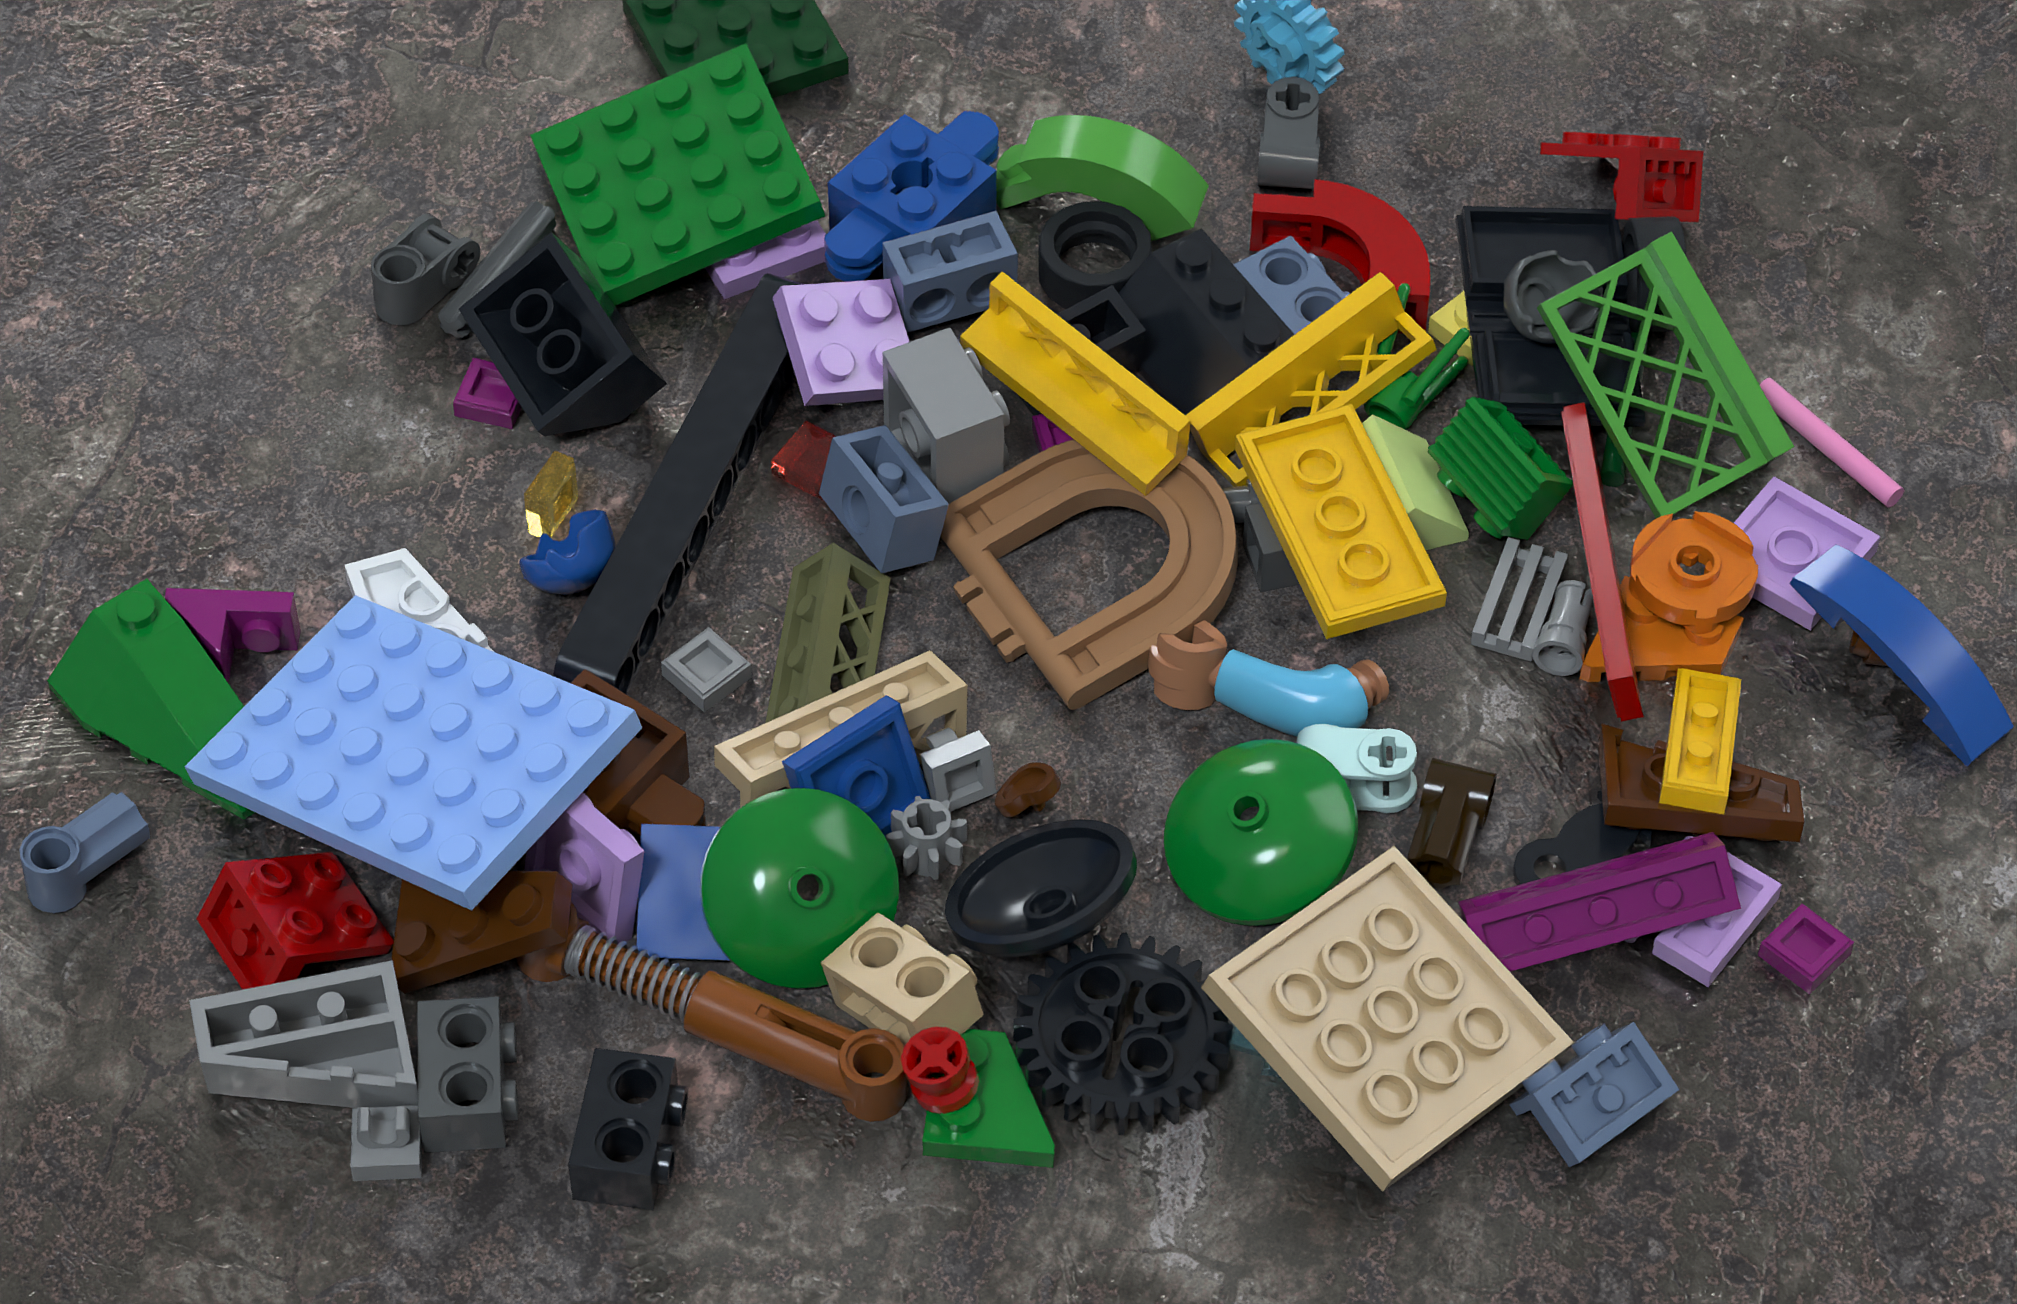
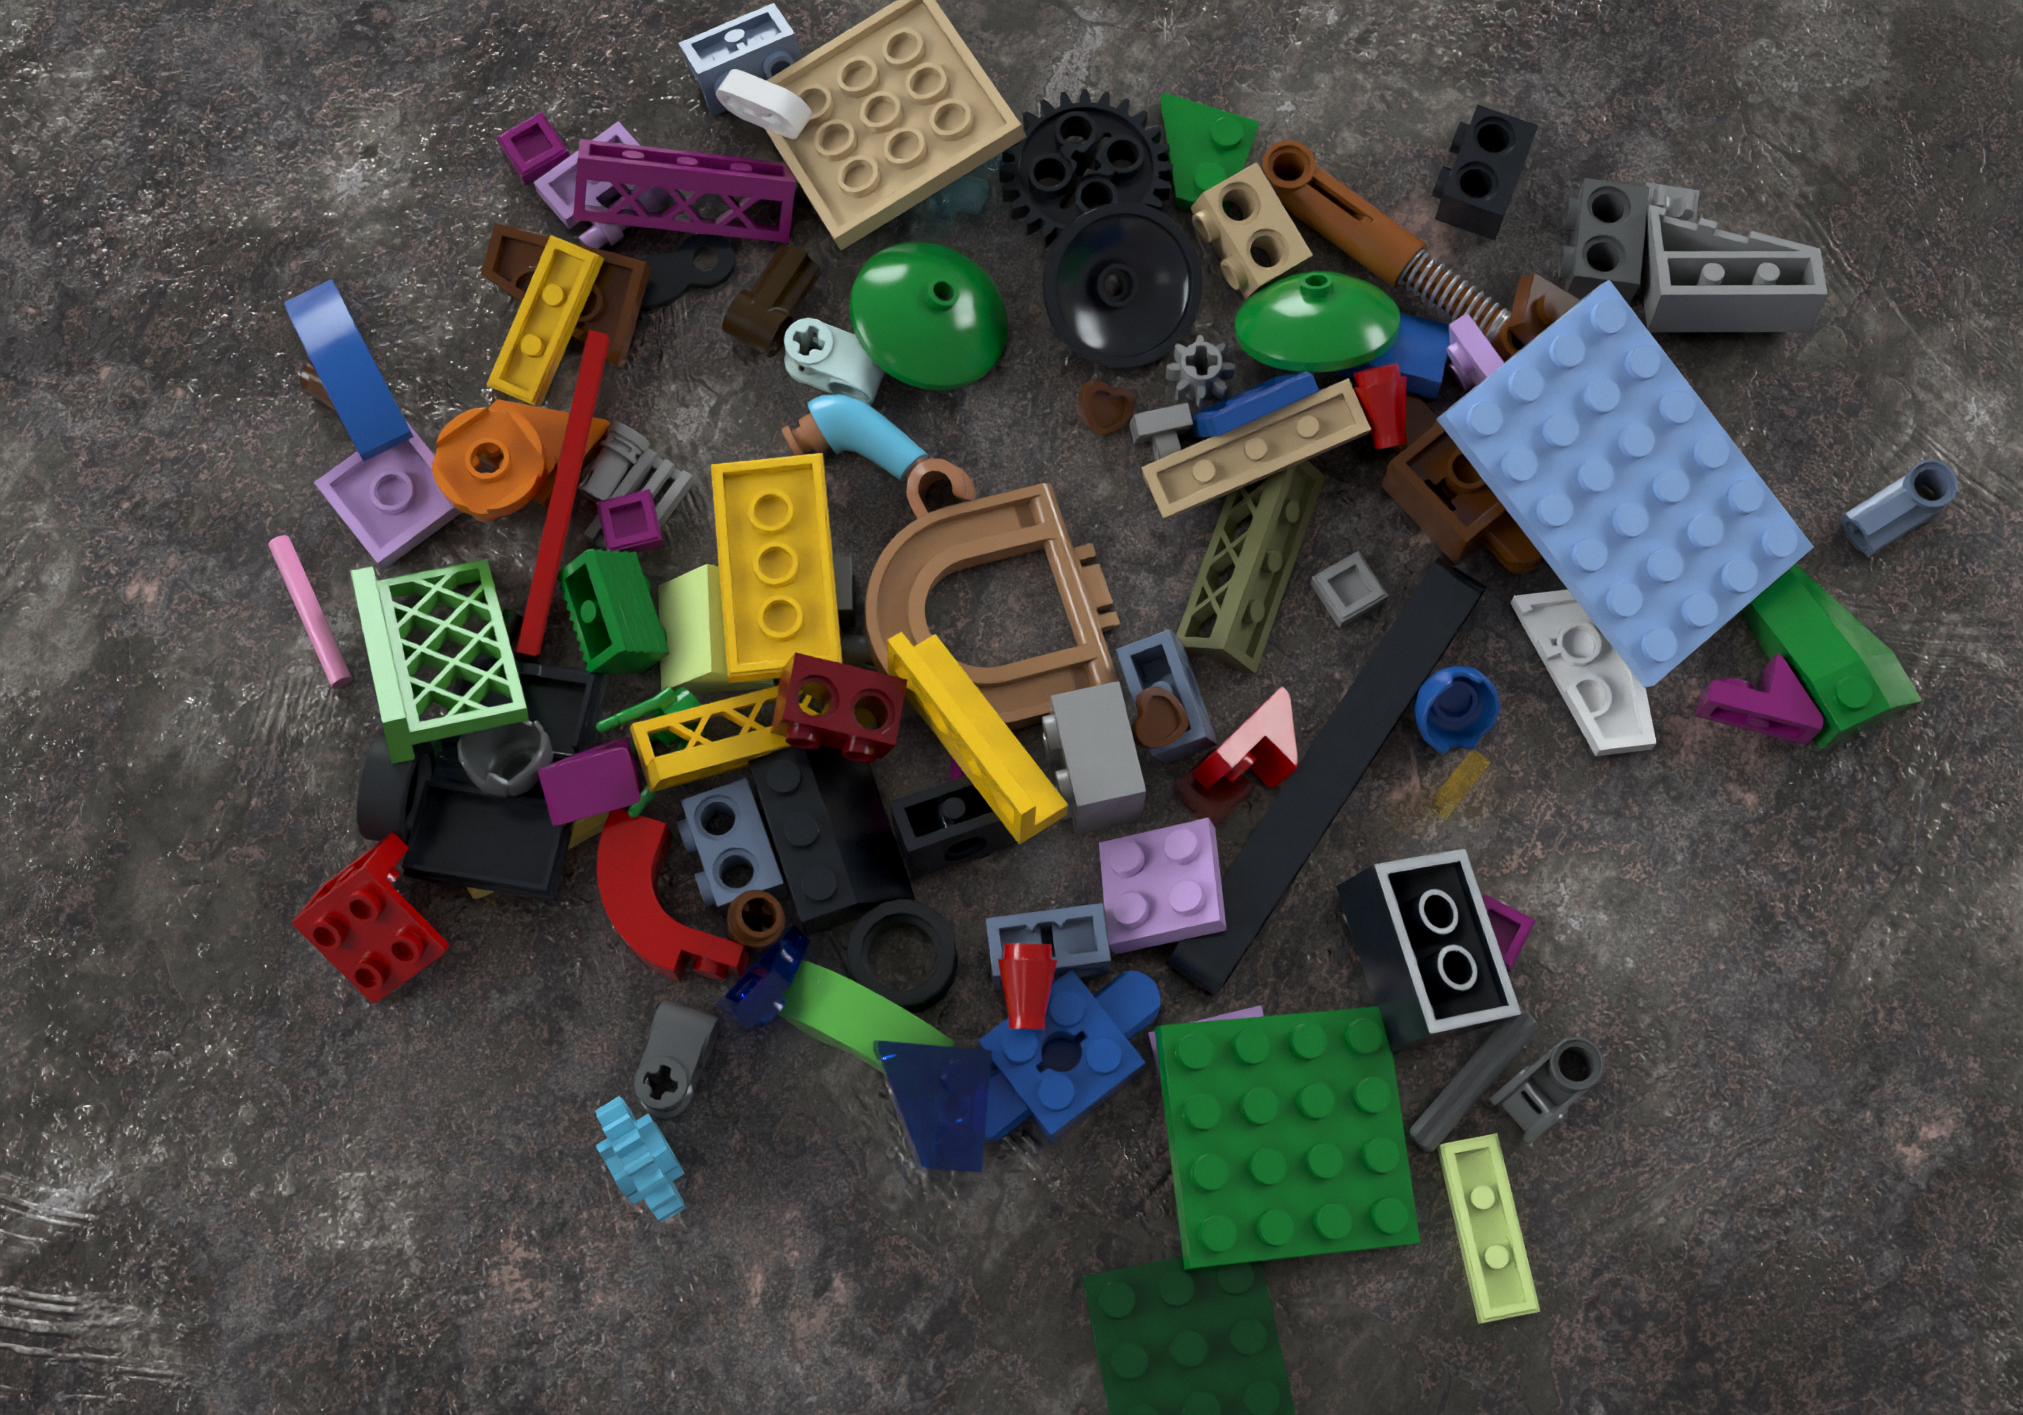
camera: 165 degrees left, 20 degrees up
red bracket [196,852,394,990] -> none
red wheel [900,1027,979,1114] -> none
none -> magenta slope [538,737,643,826]
none -> magenta tile [596,489,664,553]
none -> white beam [715,69,813,139]
none -> clear blue wing [715,925,810,1029]
none -> reddish brown cone [727,890,785,951]
none -> dark red brick [770,652,907,763]
none -> clear blue wing [873,1040,992,1172]
none -> red cone [998,944,1058,1029]
none -> reddish brown piece [1131,687,1188,749]
none -> slope [1191,686,1298,790]
none -> red cone [1353,363,1408,449]
none -> yellowish green tile [1437,1133,1540,1324]

